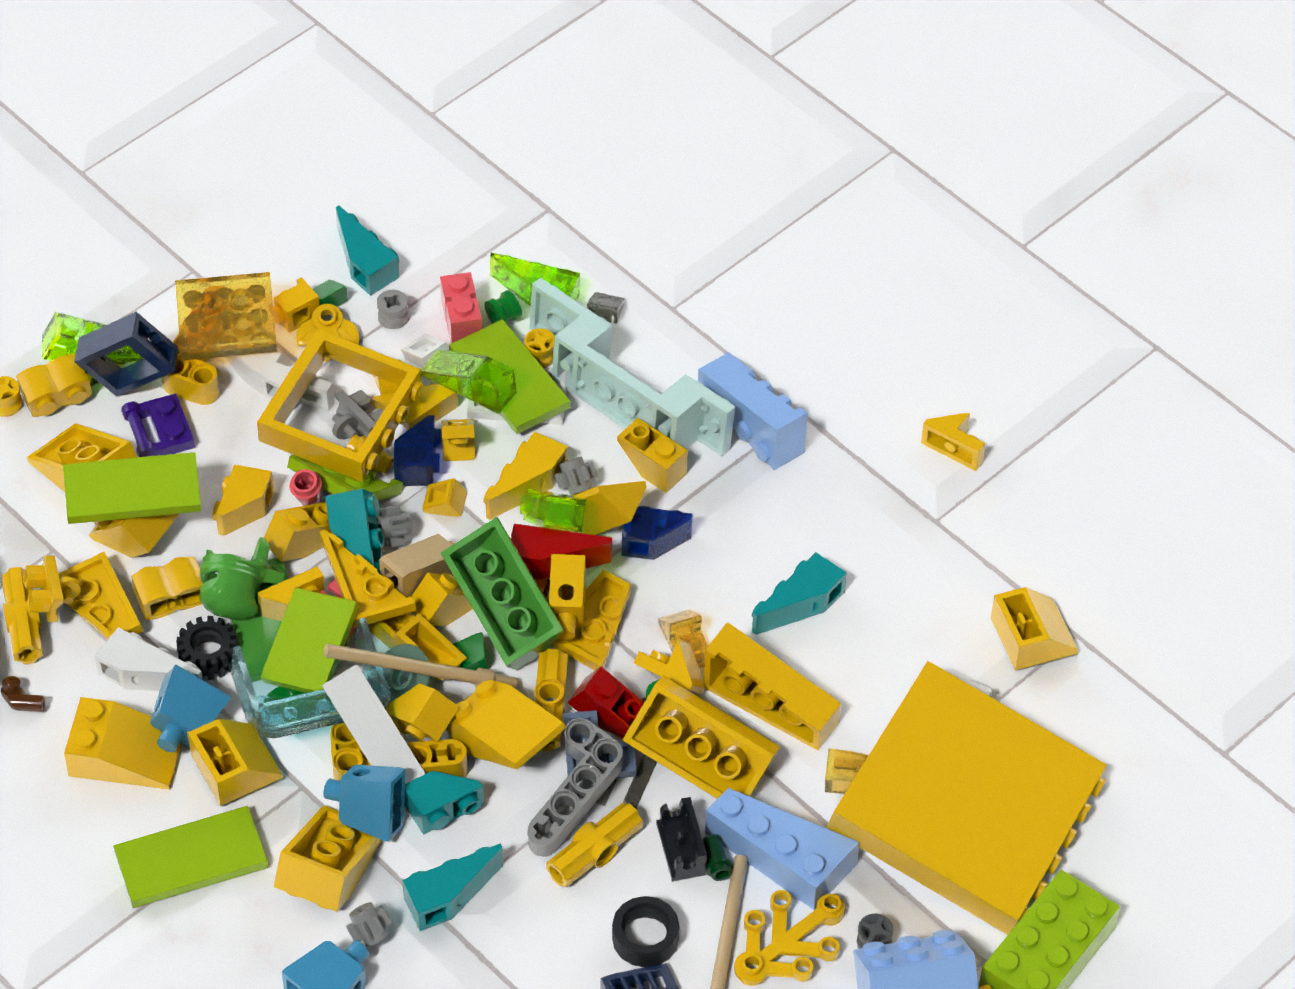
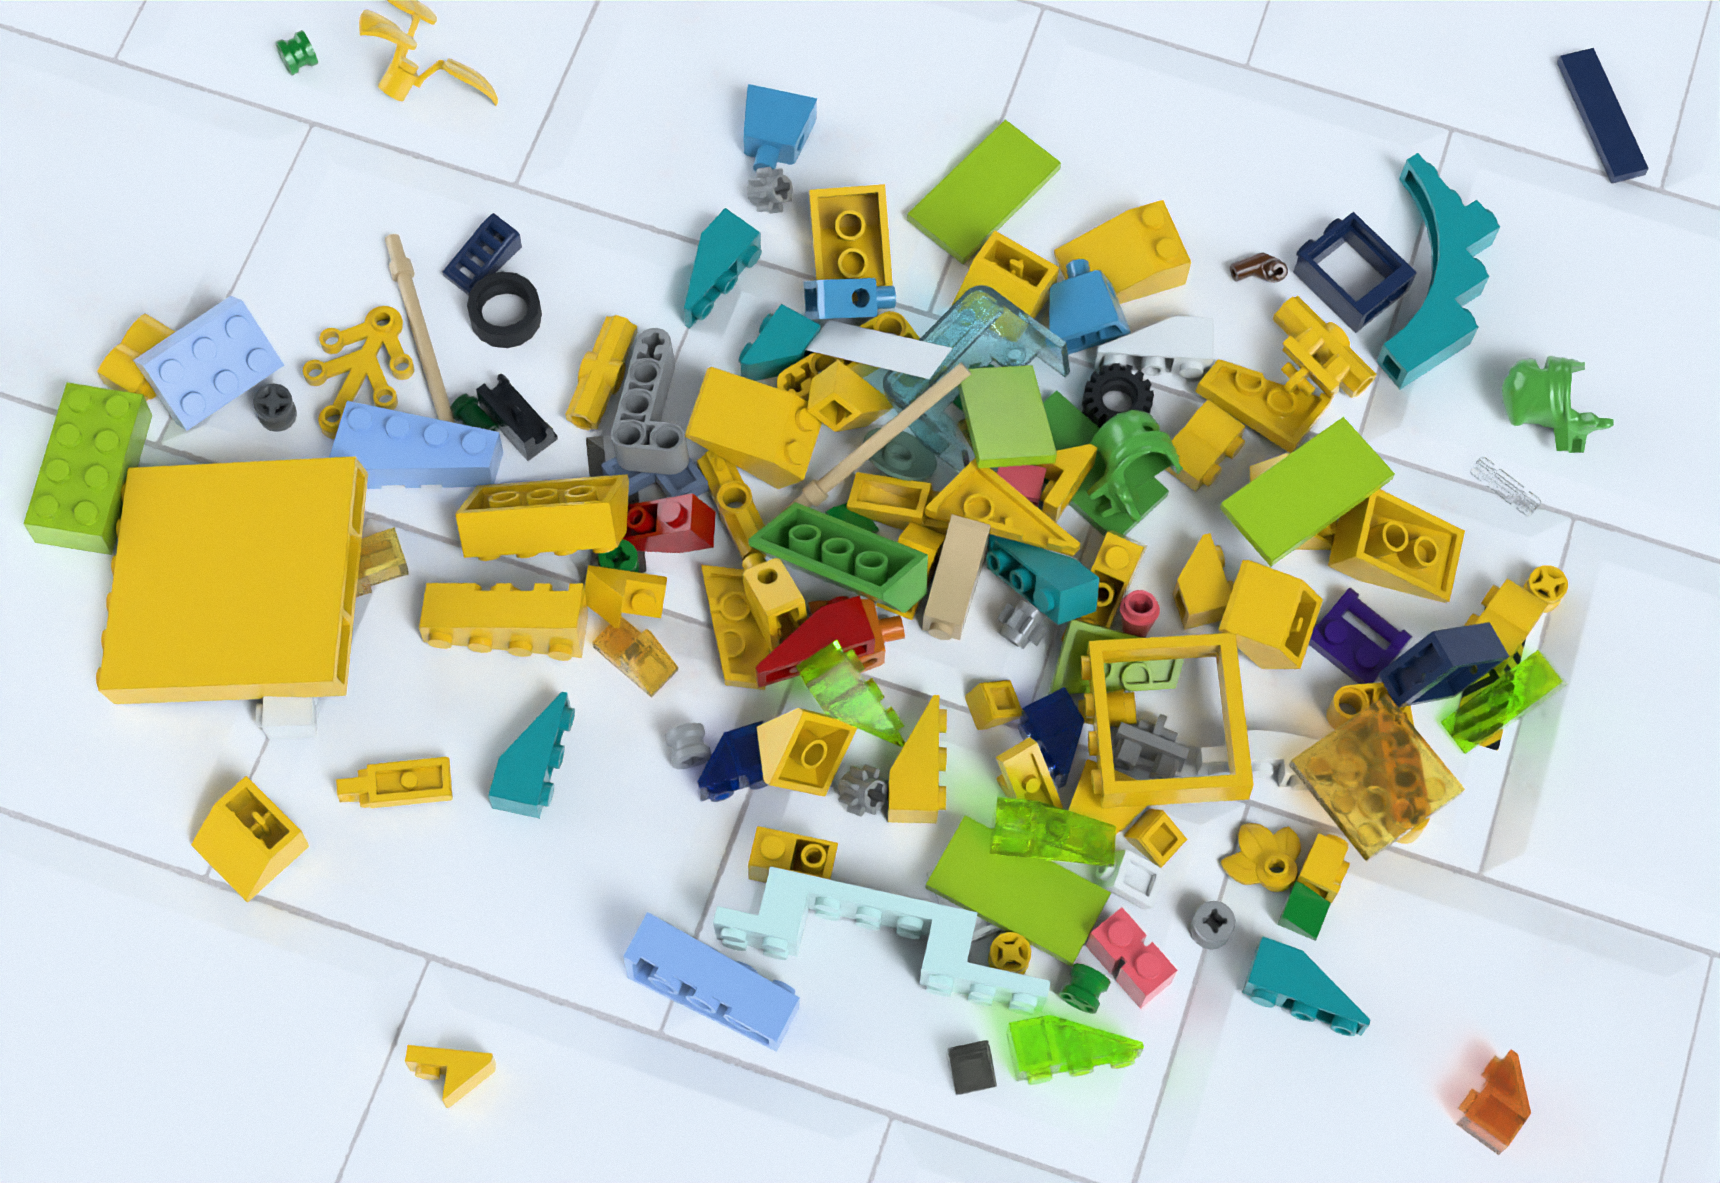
camera: 150 degrees right, 15 degrees up
none -> yellow hinge [336,757,453,808]
none -> light grey wheel [665,723,712,769]
none -> yellow slope [1219,560,1323,669]
none -> clear orange slope [1456,1049,1531,1155]

